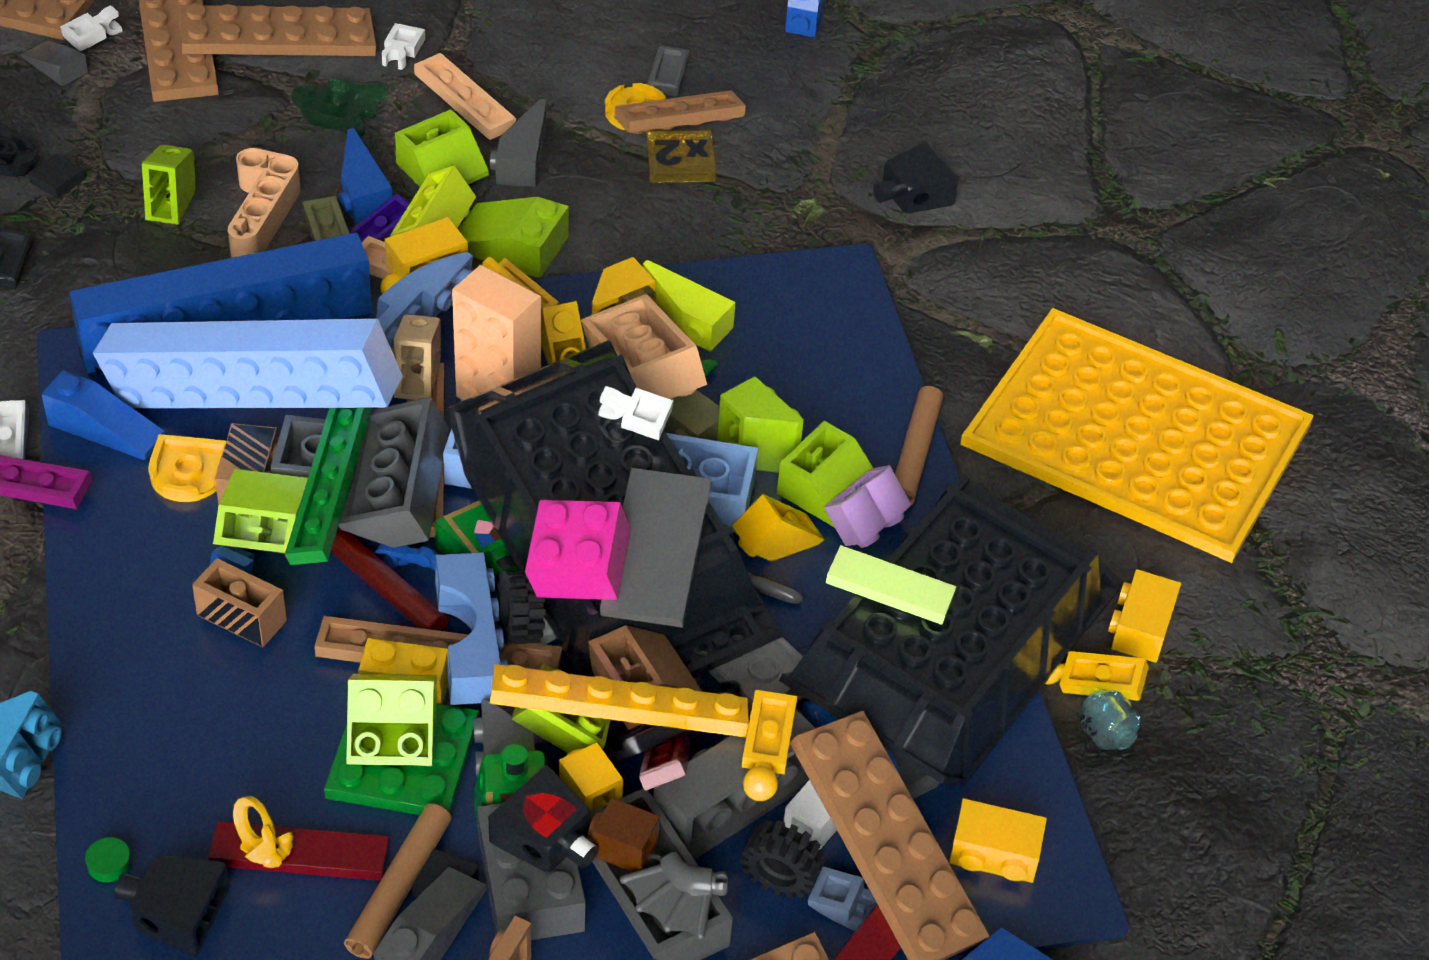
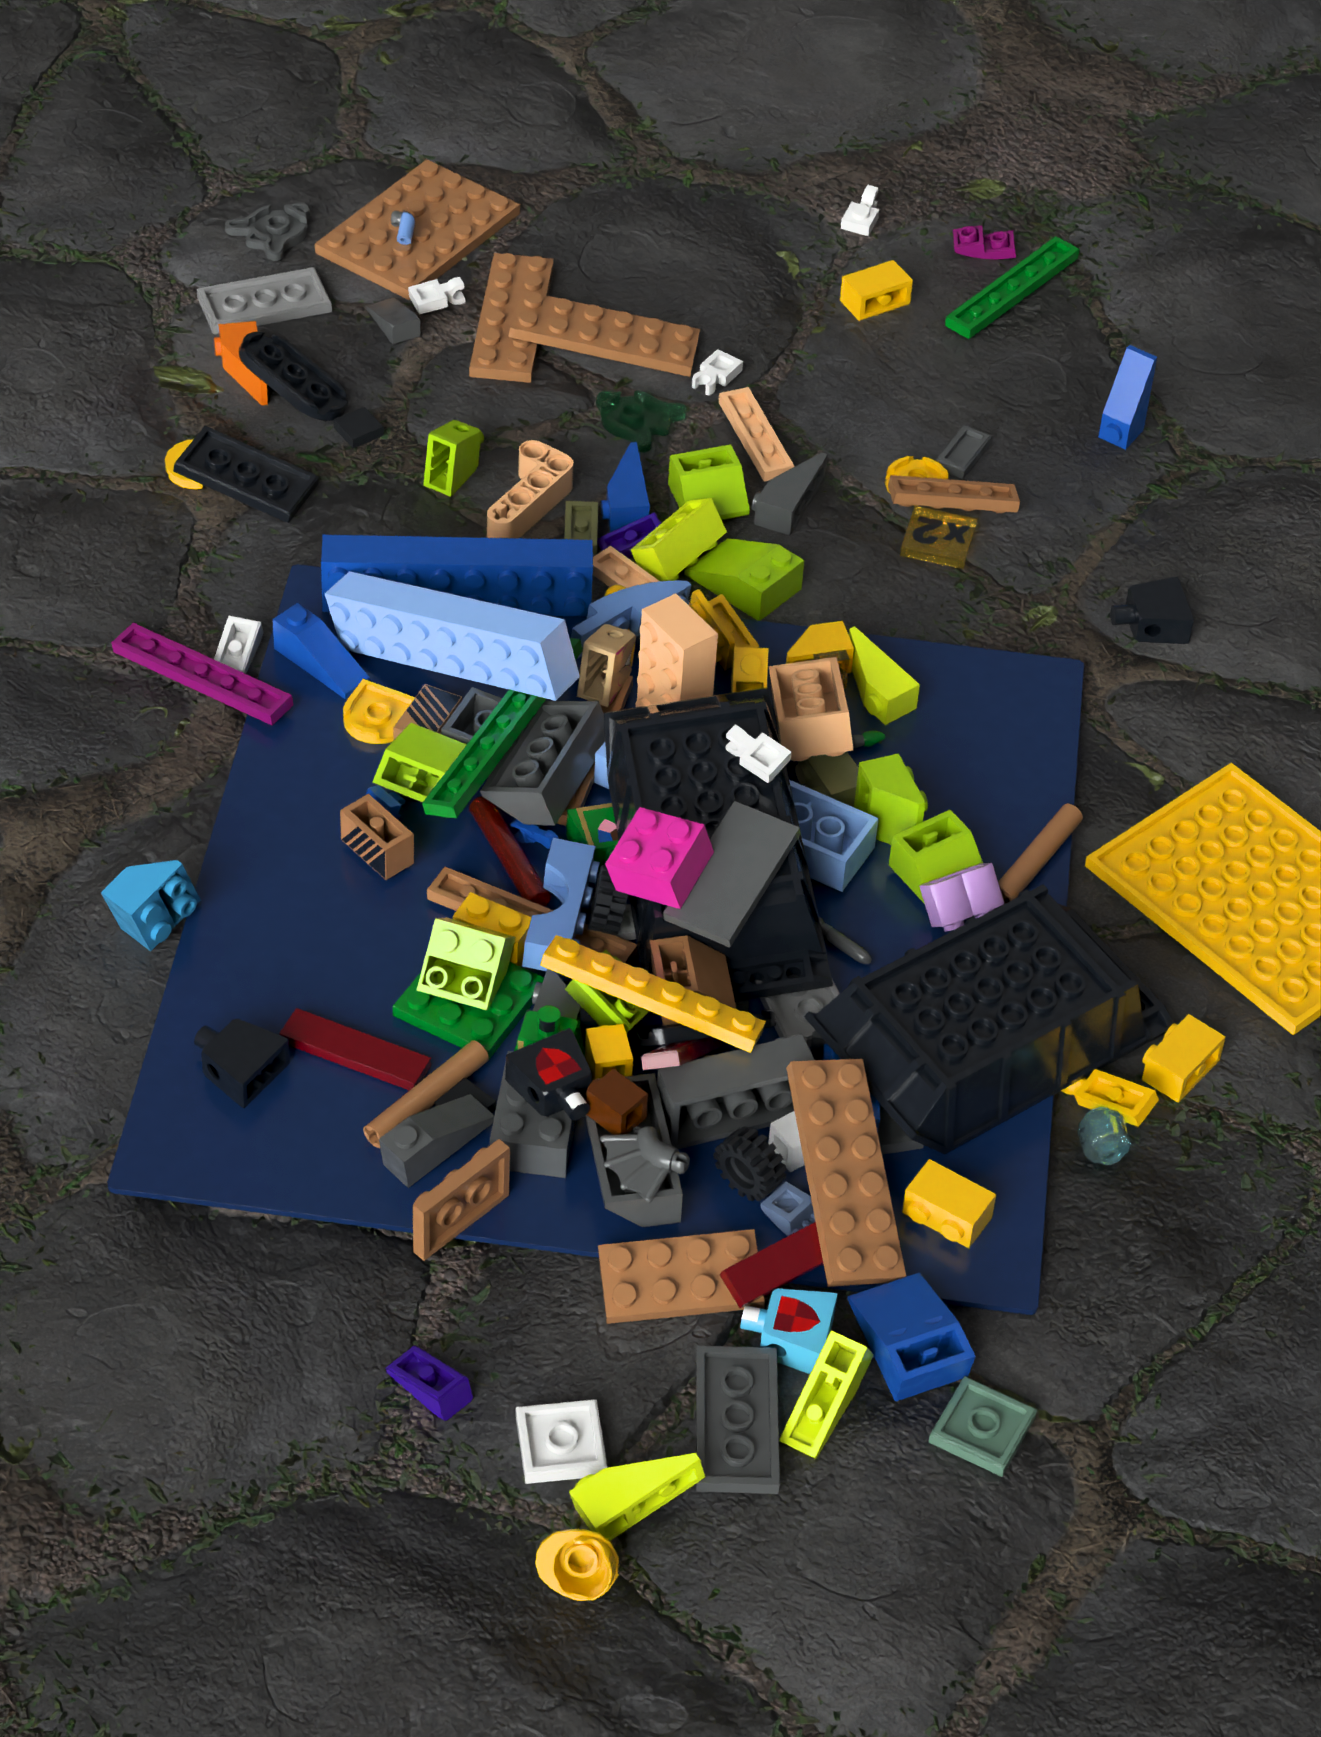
camera: 20 degrees right, 0 degrees up
green tile [85,837,132,883] -> none
yellow piece [233,796,294,868] -> none
yellow brick [385,217,468,280] -> none
yellow slope [732,494,825,562] -> none
yellow plate [742,689,797,801] -> none
yellowish green tile [826,545,957,625] -> none

